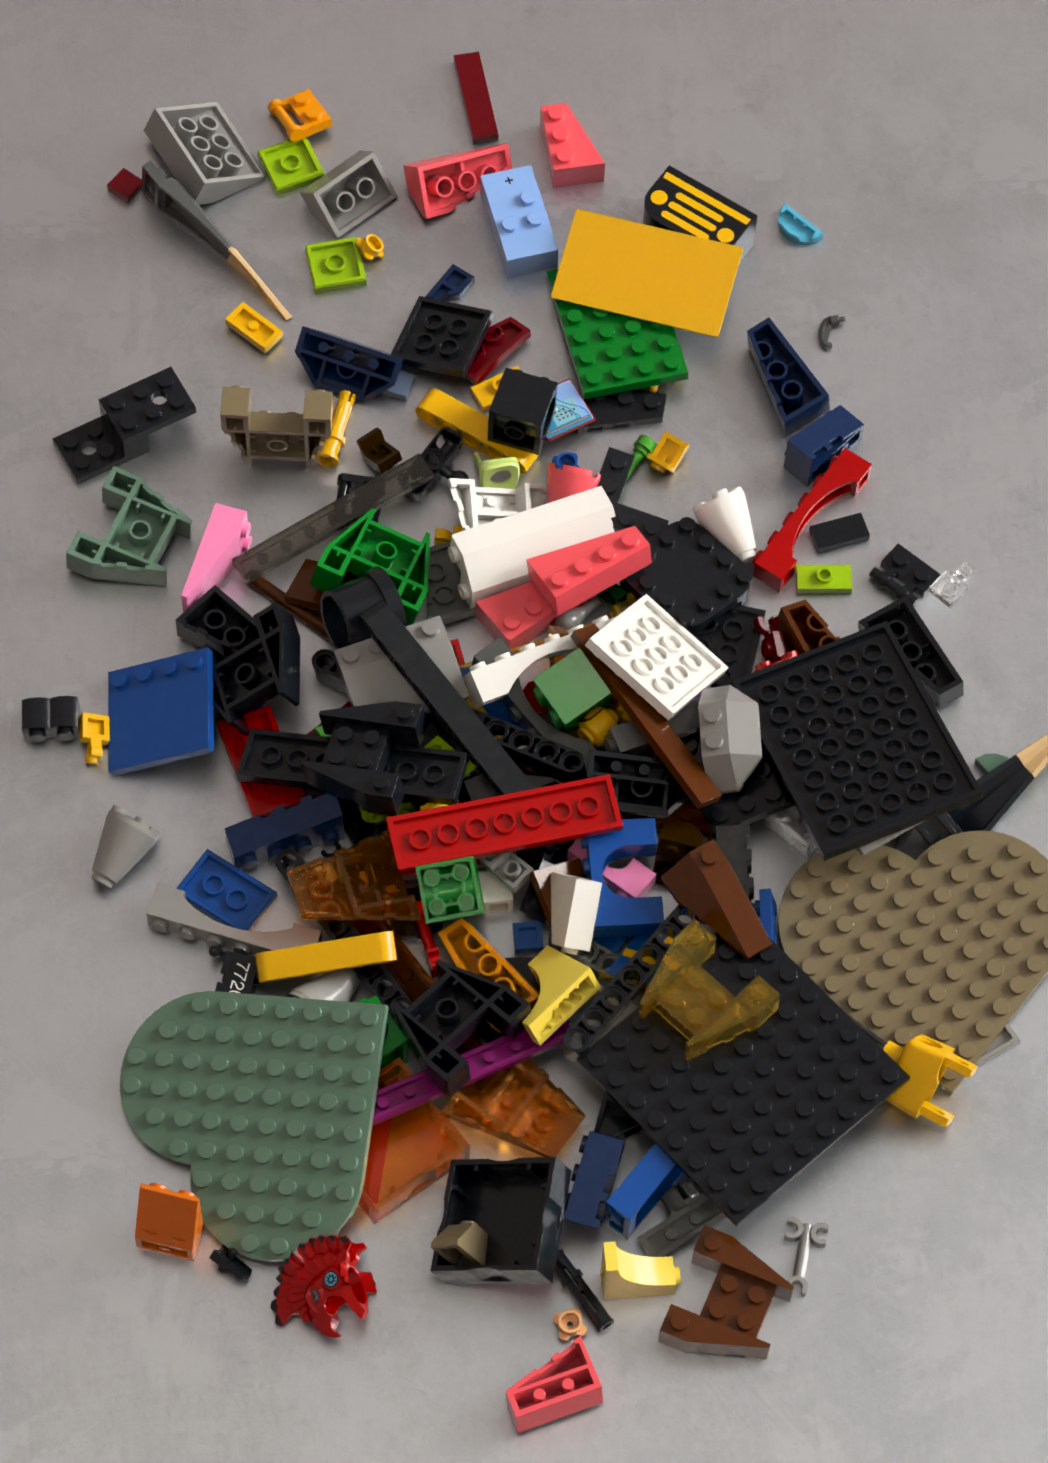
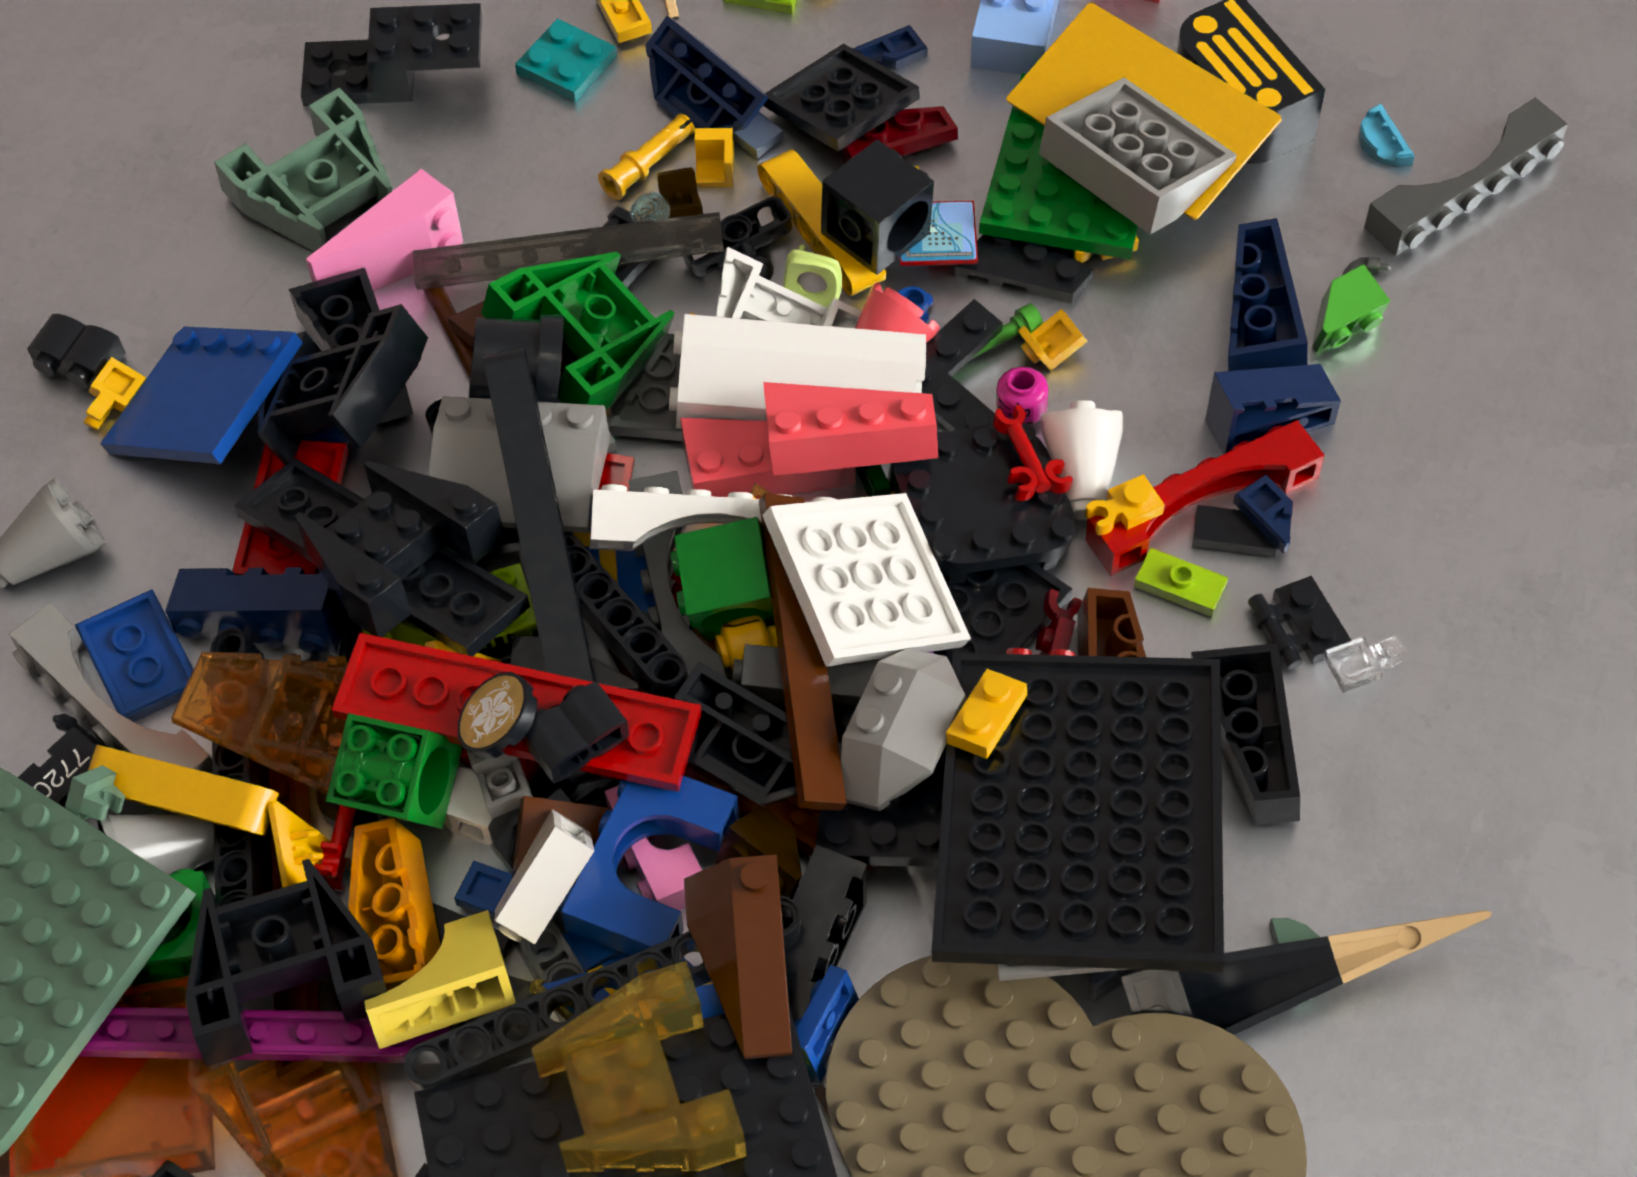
camera: 30 degrees right, 5 degrees down
dark tan wedge [220,386,333,469] -> none
light grey piece [555,597,601,635] -> none
none -> sand green tile [65,765,125,821]
none -> yellow piece [268,801,331,888]
none -> tile [458,672,537,759]
none -> teal plate [515,18,617,103]
none -> black brick [523,682,629,783]
none -> clear light blue tile [630,192,670,232]
none -> yellow panel [694,128,734,188]
none -> yellow plate [946,669,1027,759]
none -> red bar [993,405,1073,501]
none -> dark pink head [996,367,1049,425]
none -> light grey slope [1039,77,1237,234]
none -> yellow plate [1085,474,1165,535]
none -> dark blue tile [1233,475,1293,554]
none -> bright green slope [1312,264,1391,352]
none -> dark grey arch [1364,97,1568,256]

